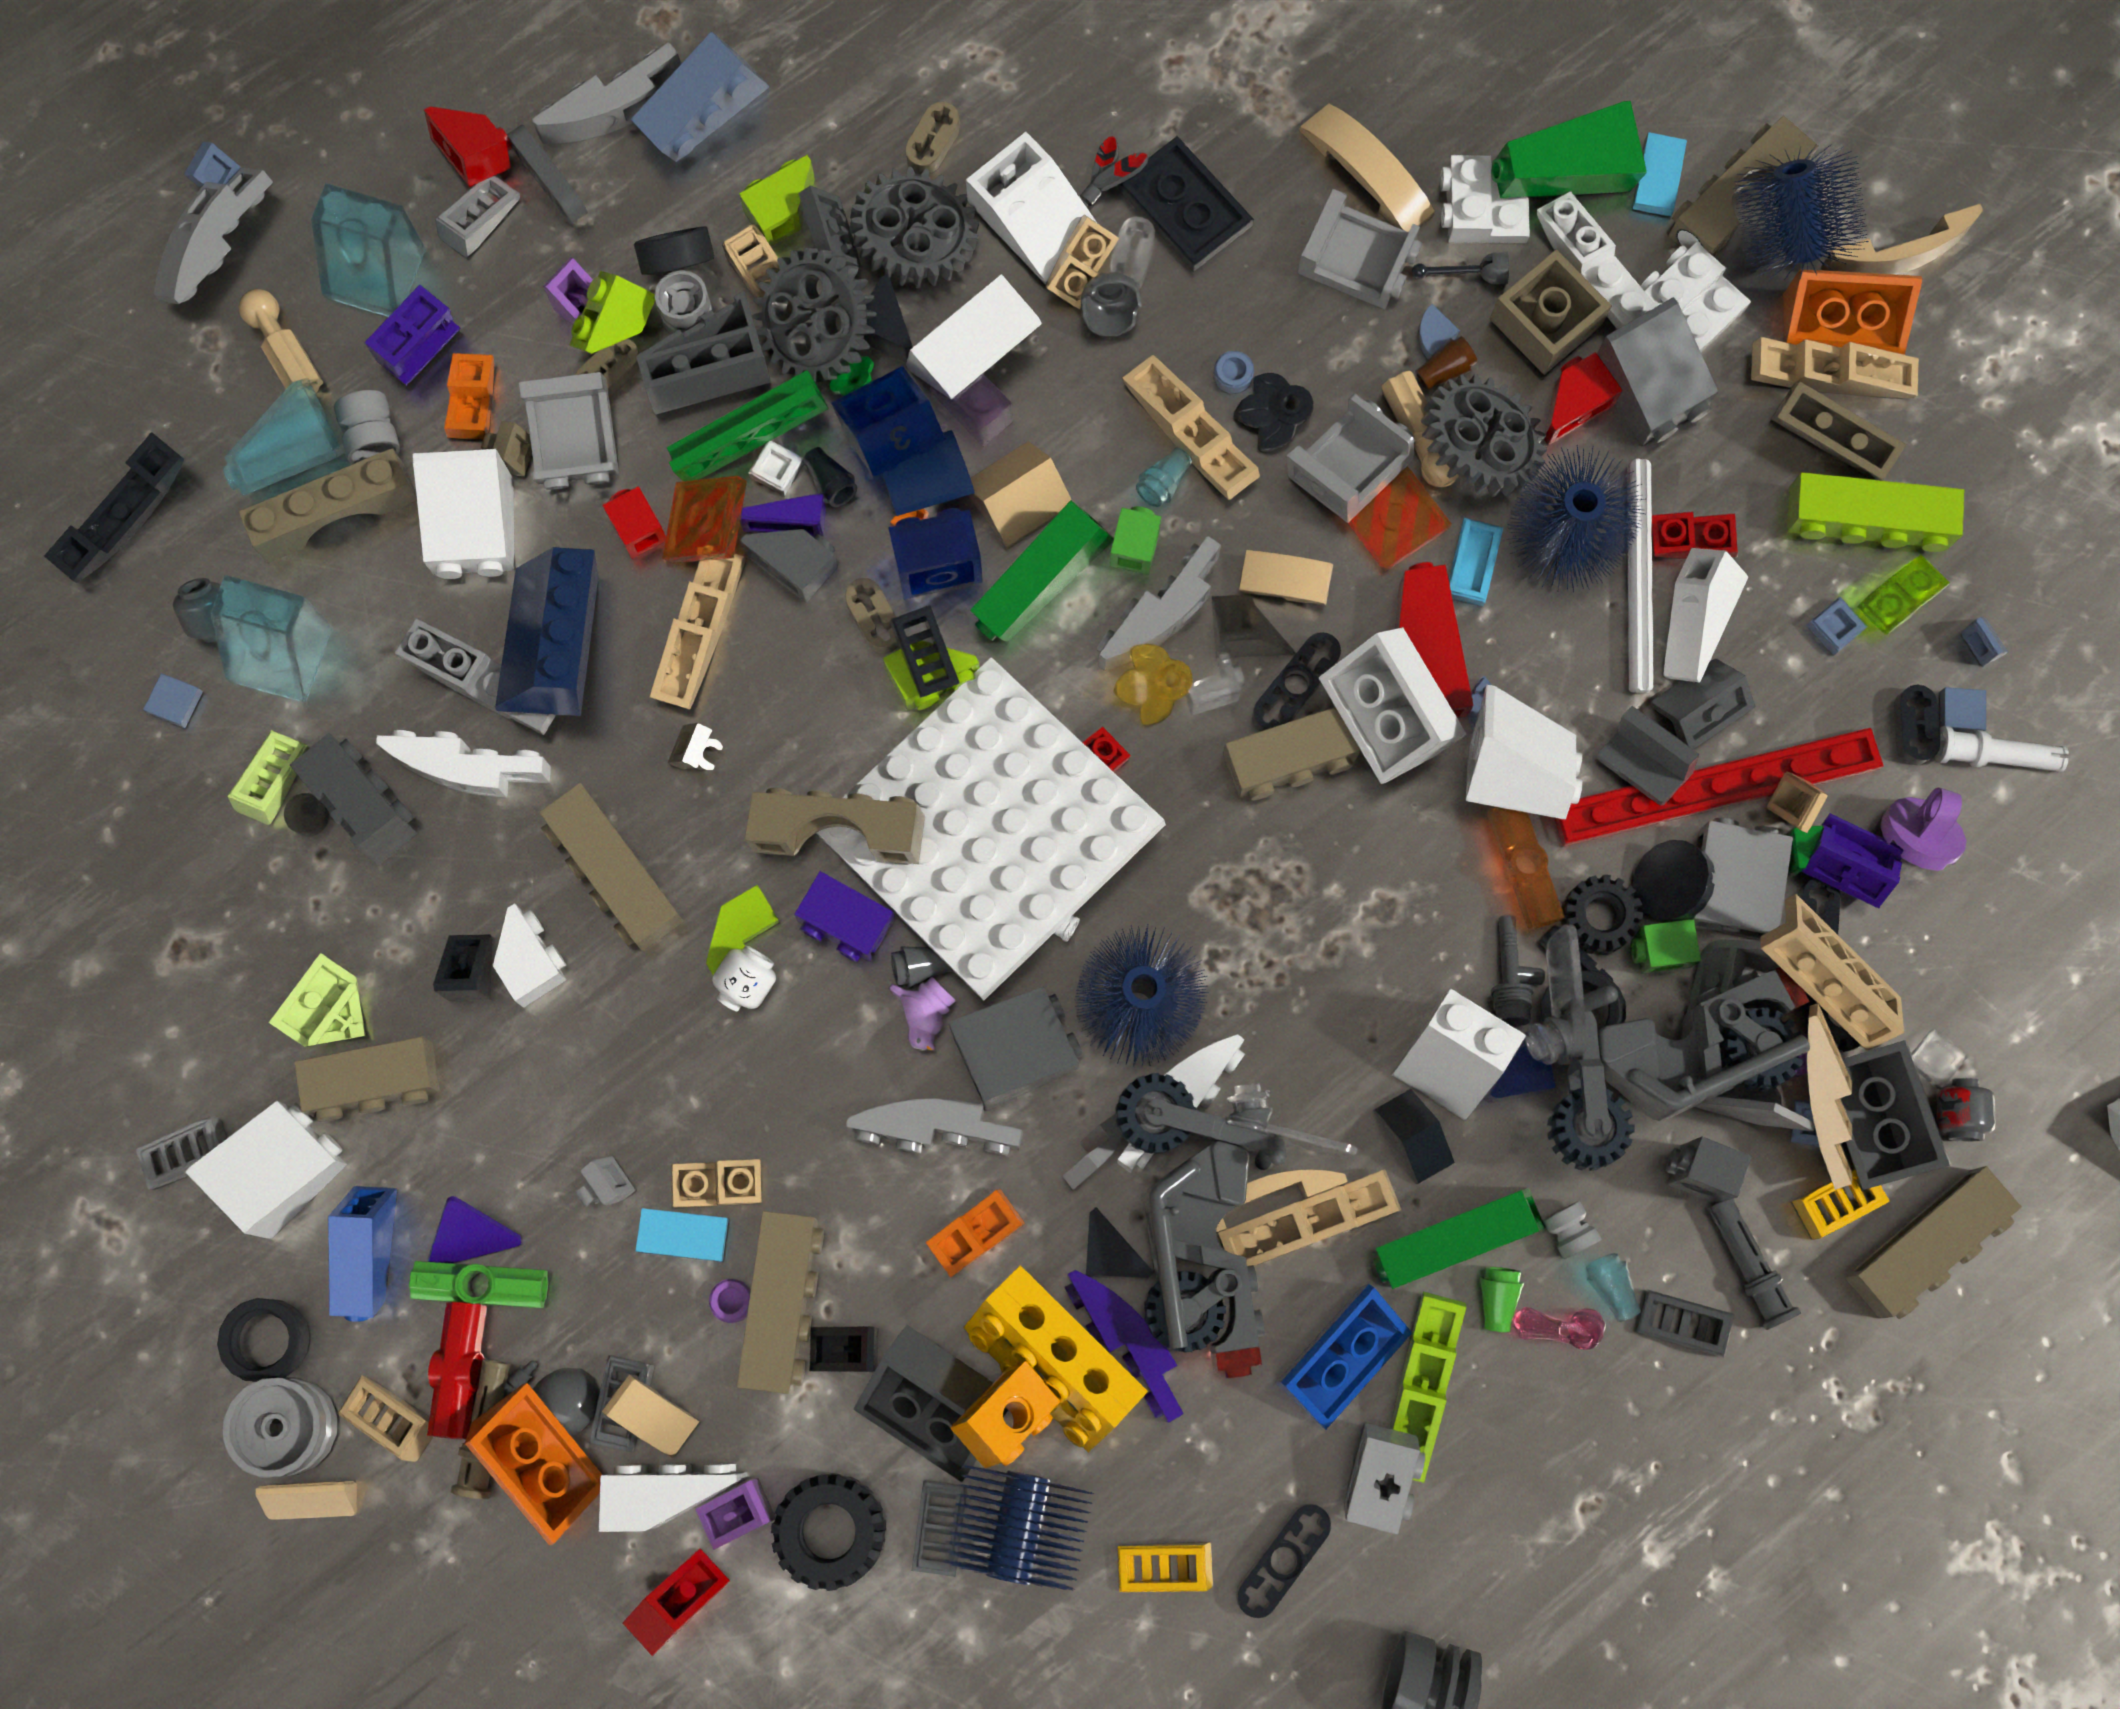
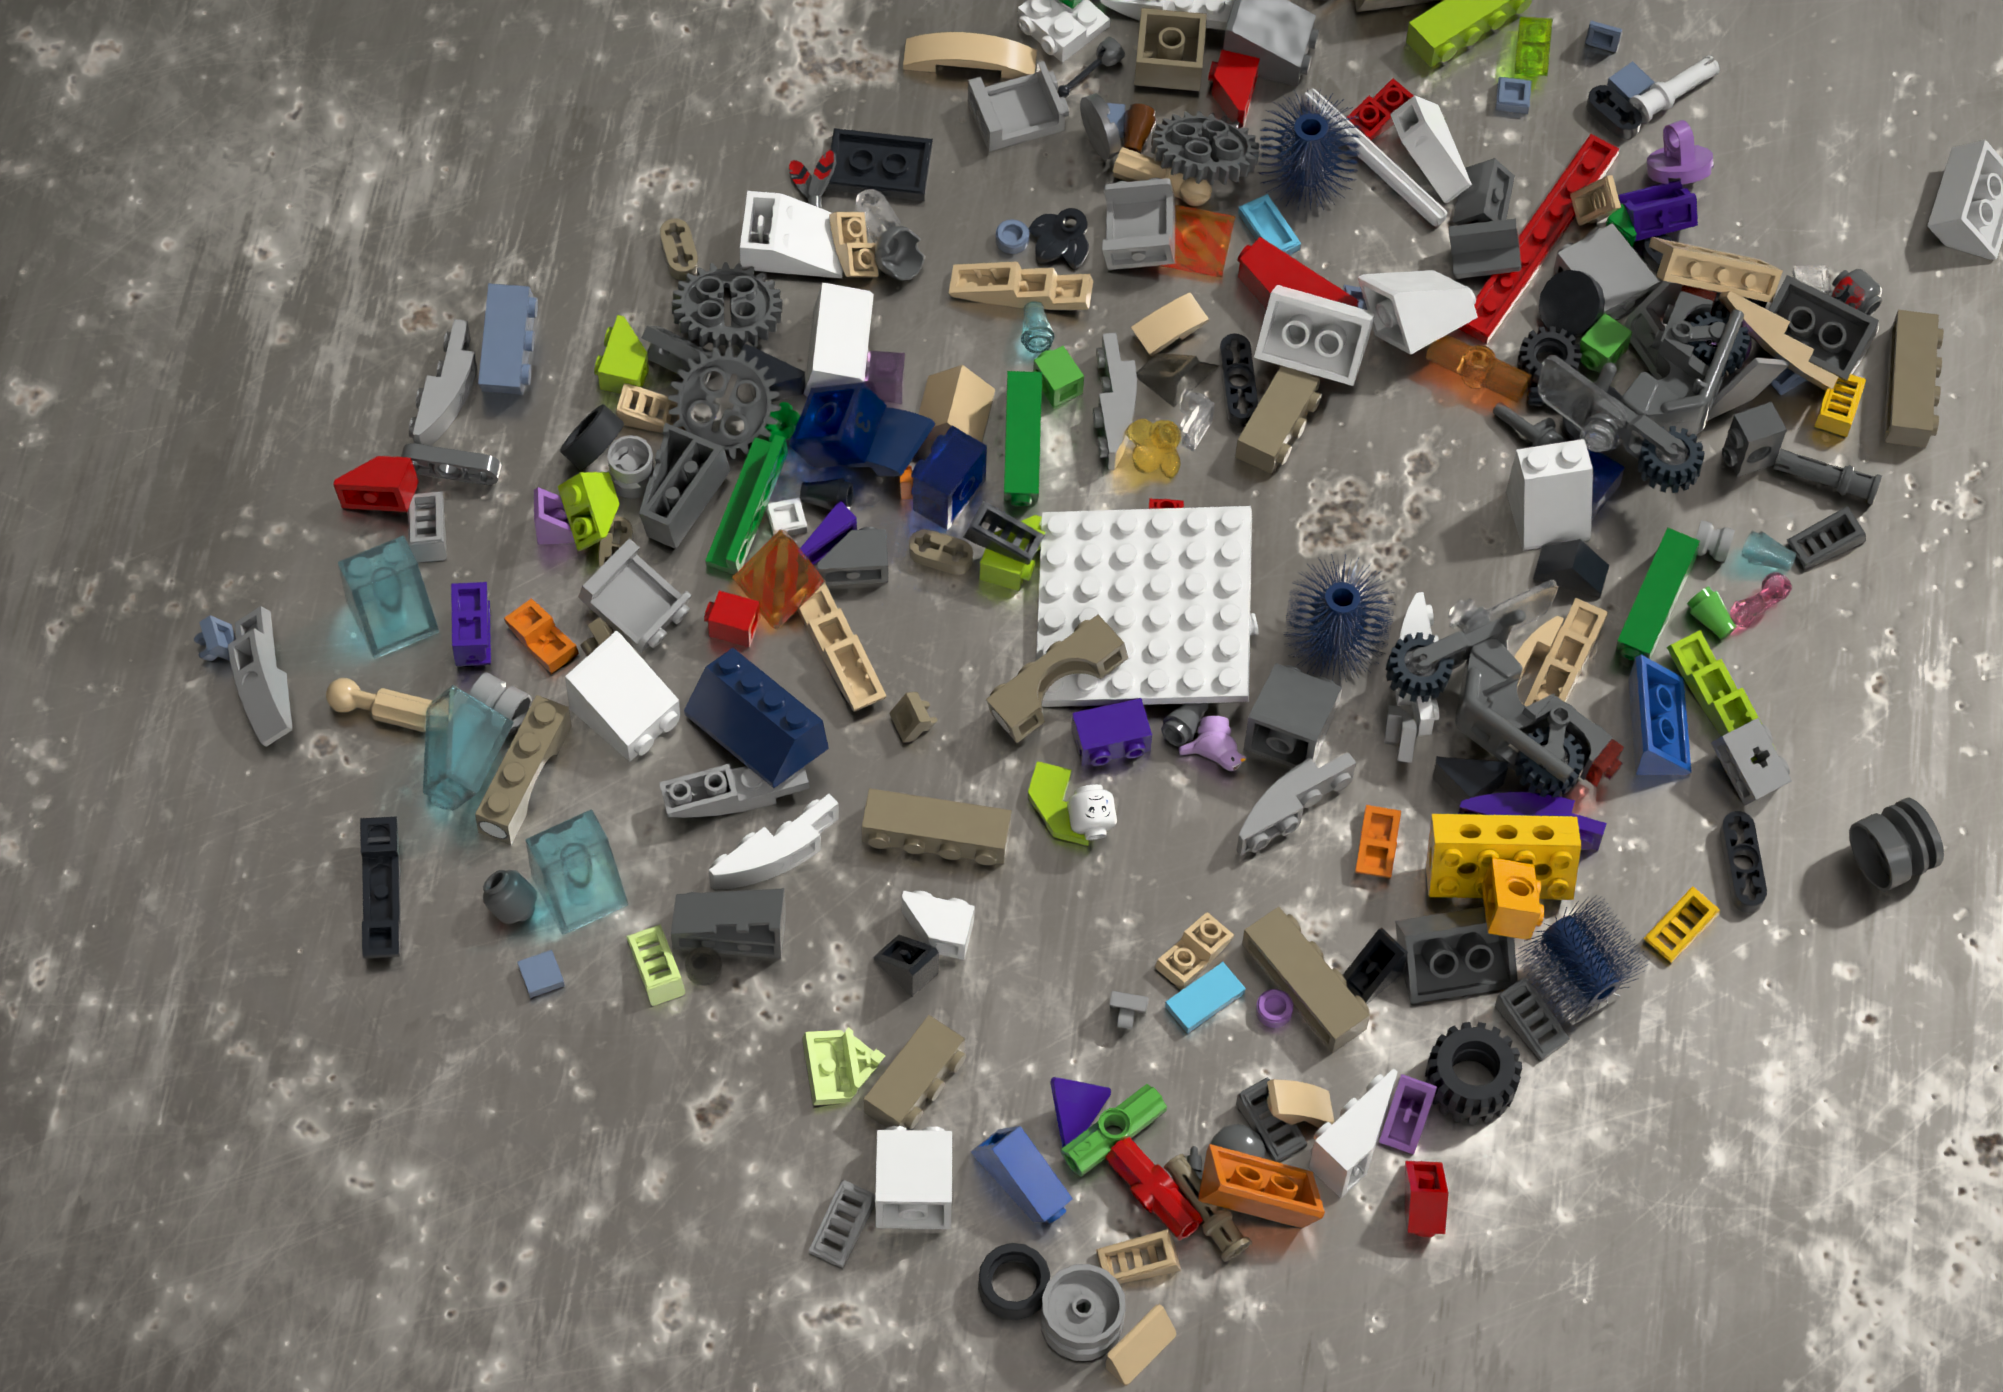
camera: 45 degrees left, 15 degrees down
none -> flat silver tile [1080,93,1121,160]

